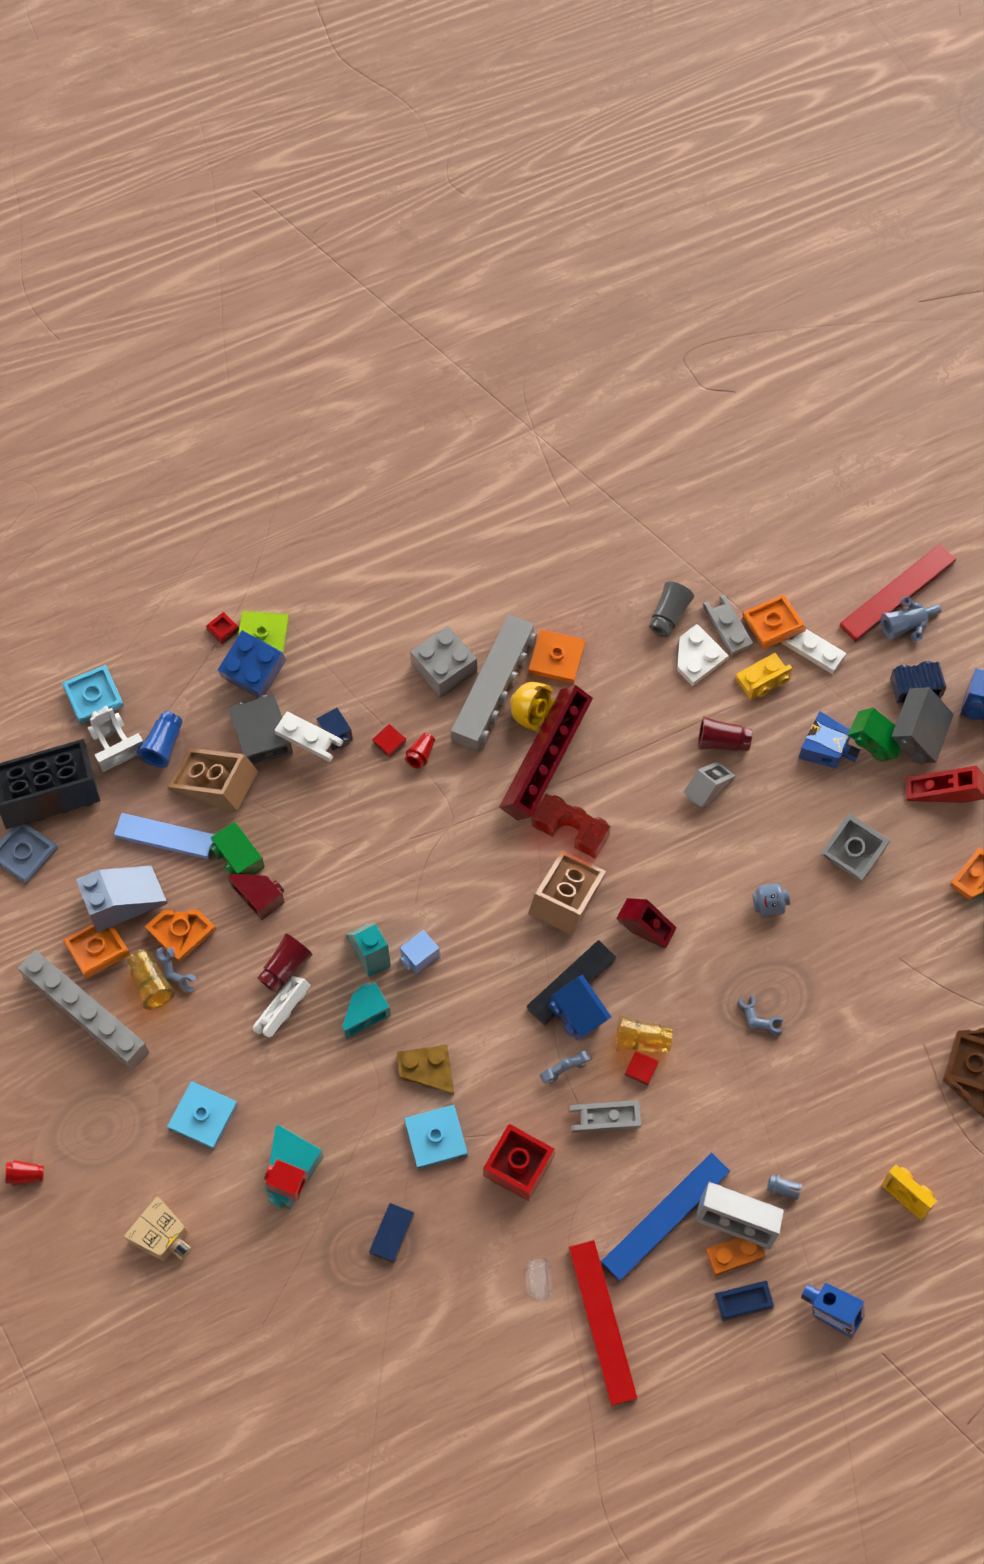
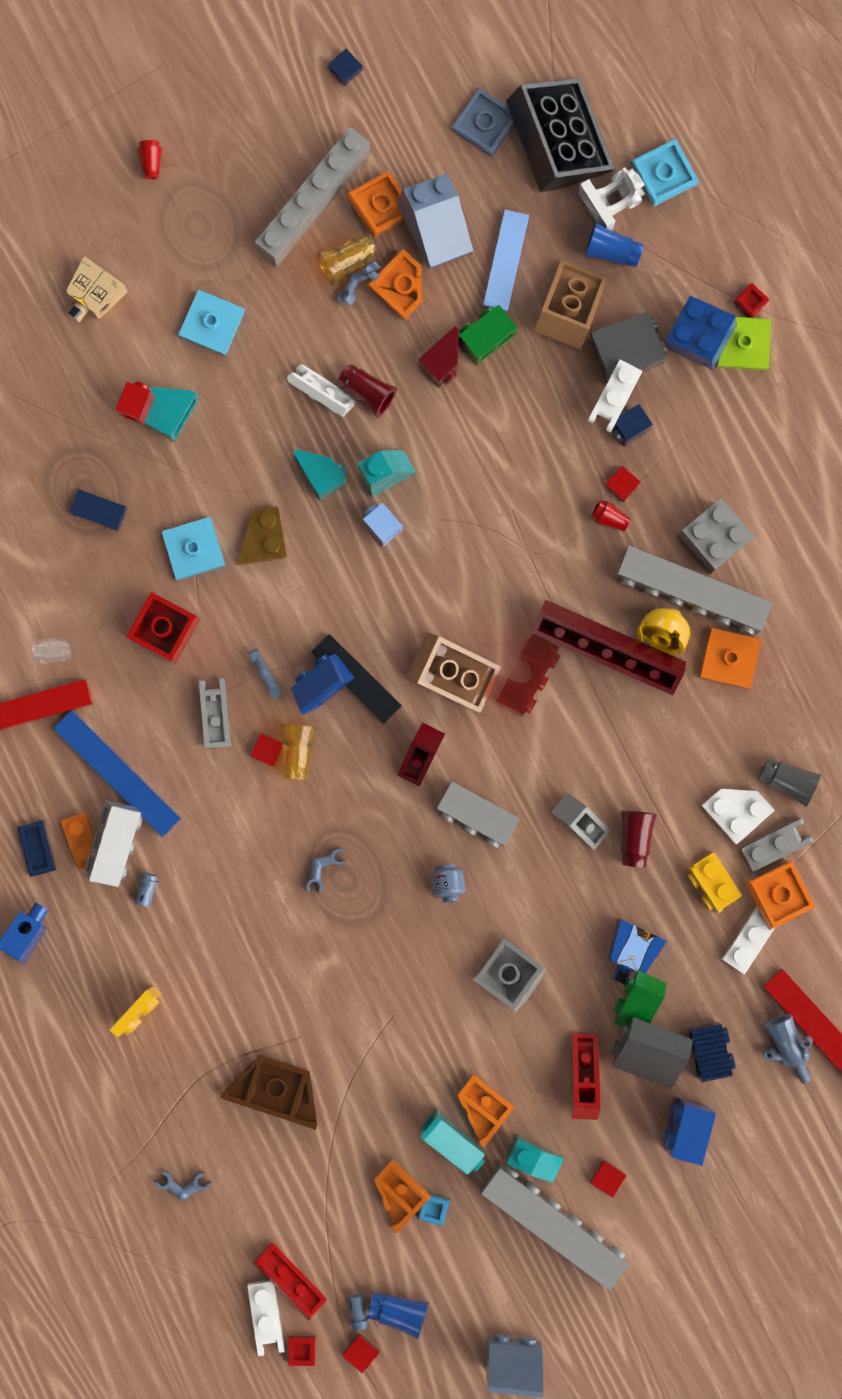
camera: 85 degrees right, 20 degrees up
none -> light grey brick [437,782,520,848]

